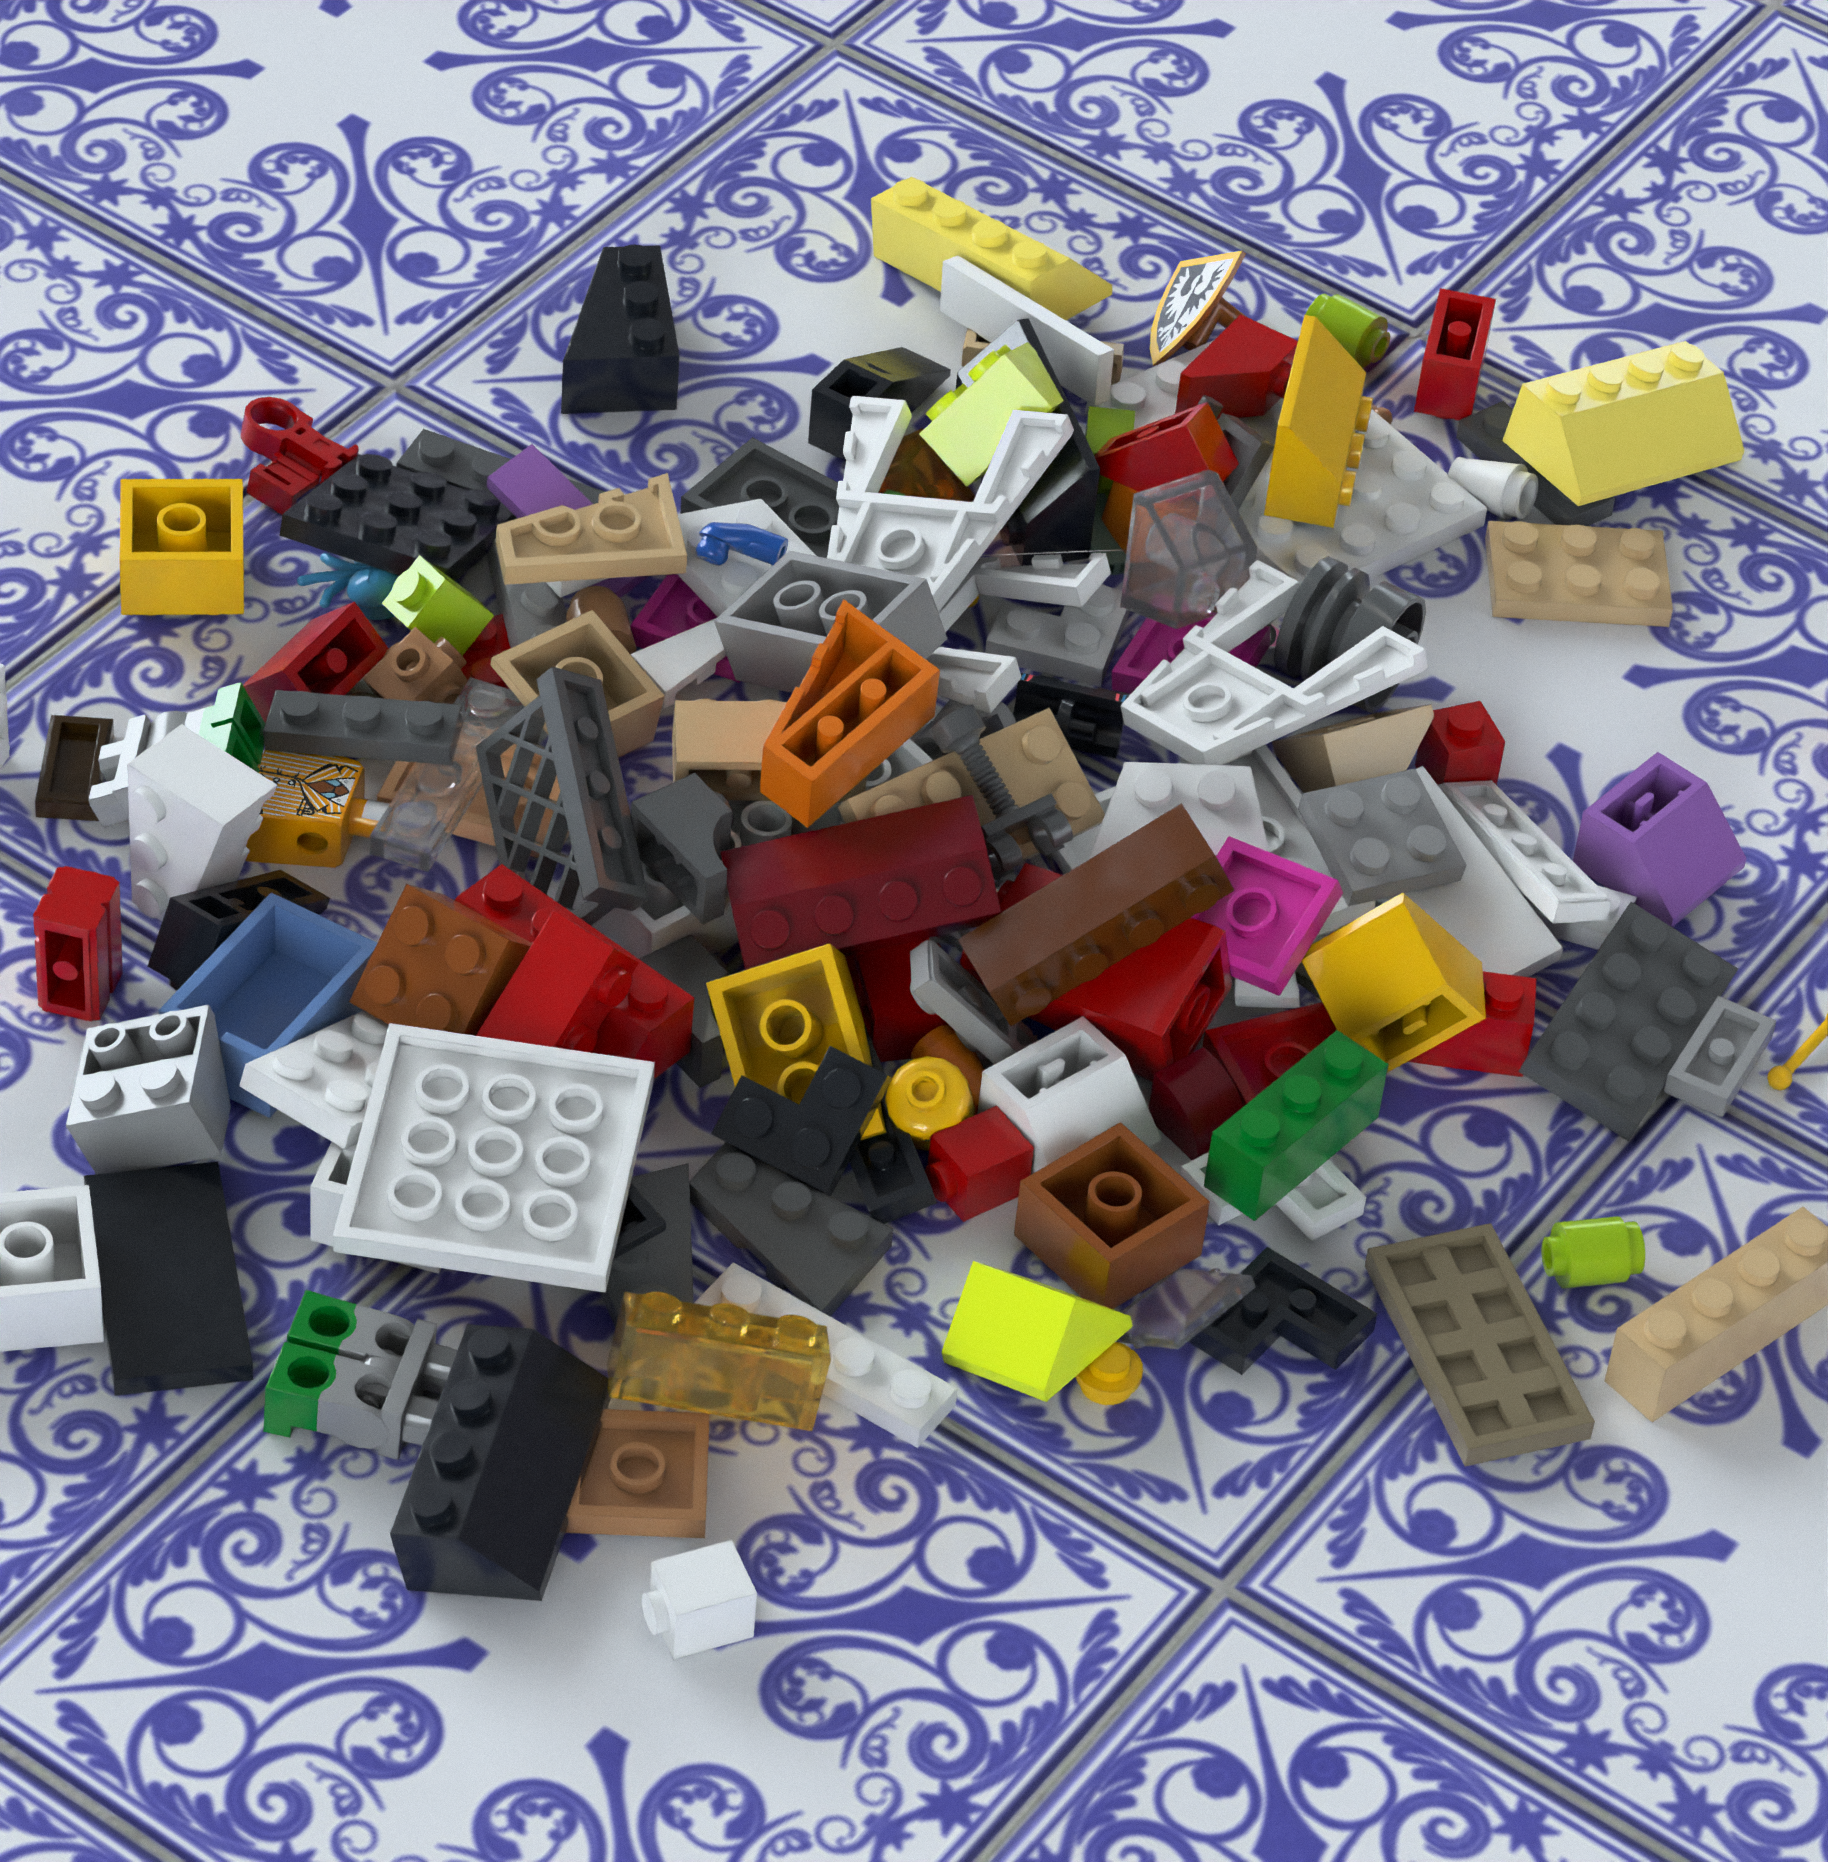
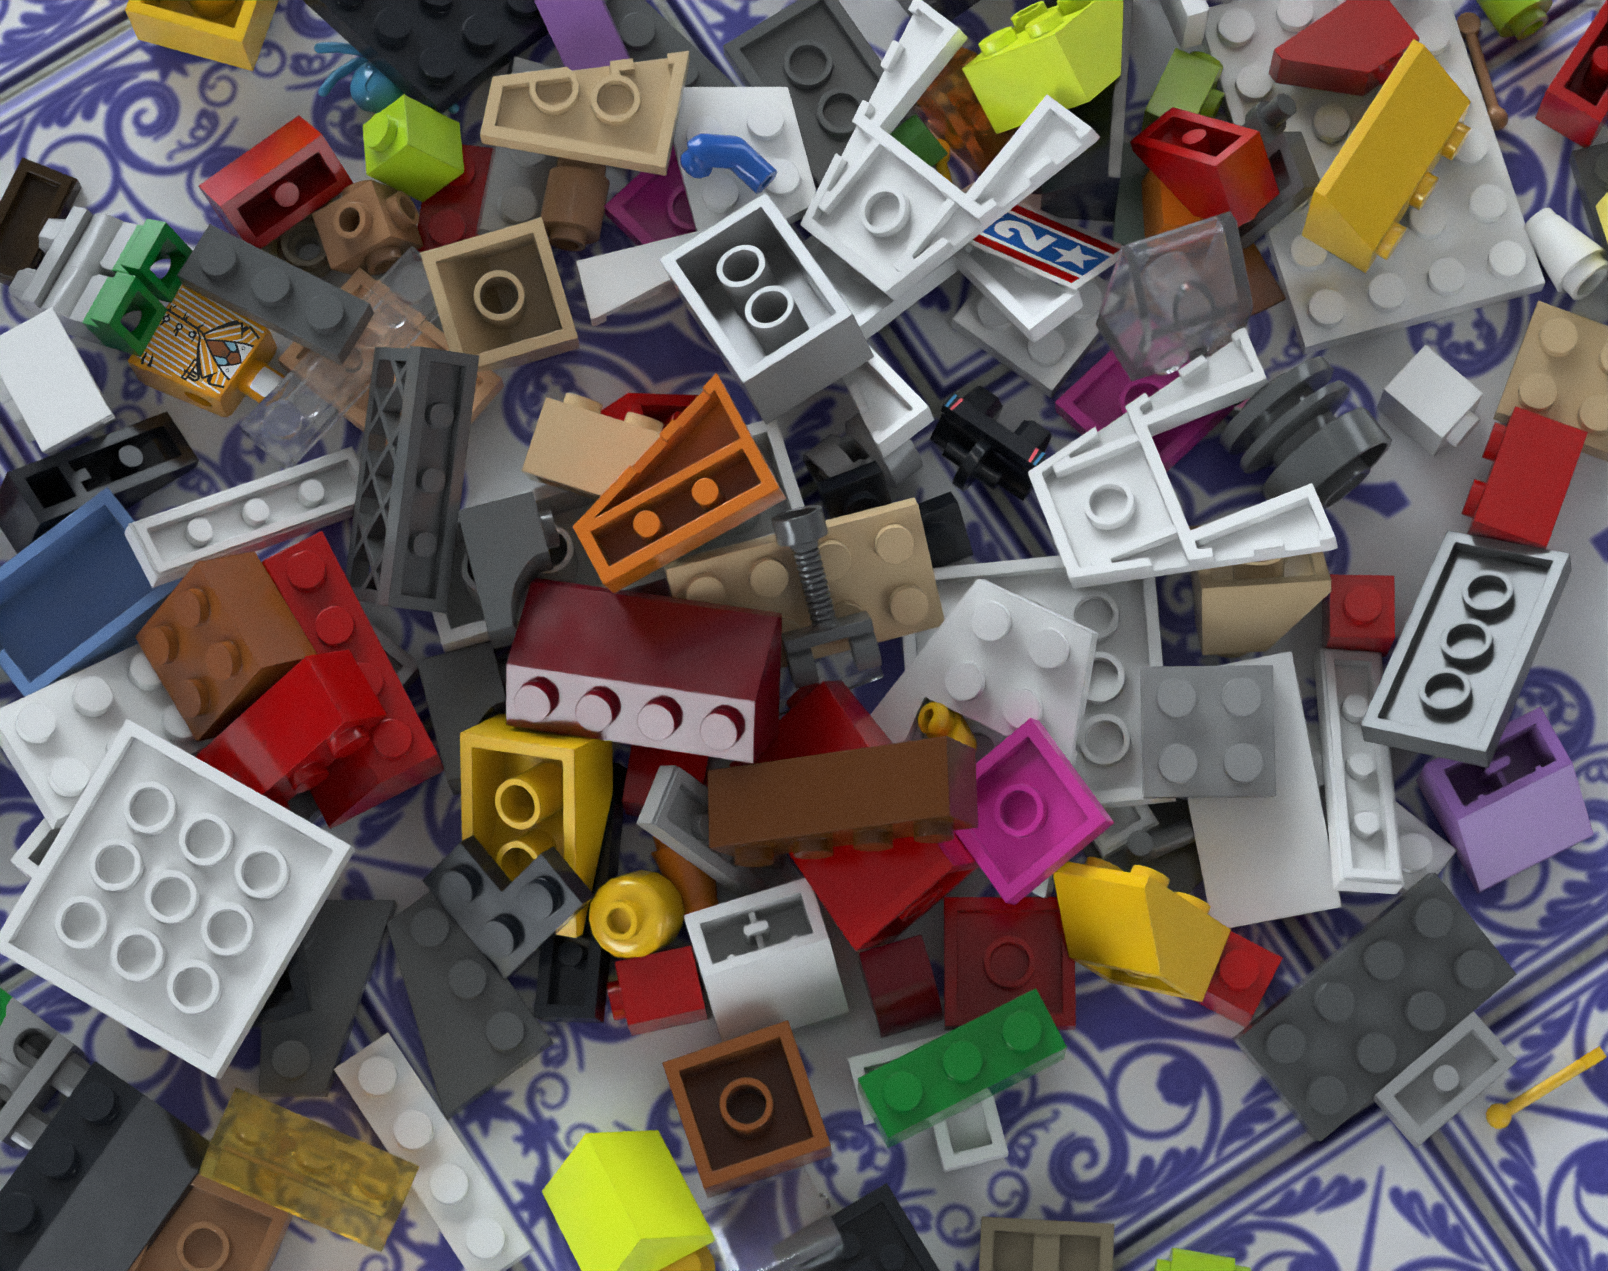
camera: 30 degrees right, 30 degrees up
none -> white tile [124,446,360,588]
none -> plate [1361,530,1572,768]
none -> white brick [1377,345,1484,457]
none -> red brick [1461,406,1588,549]

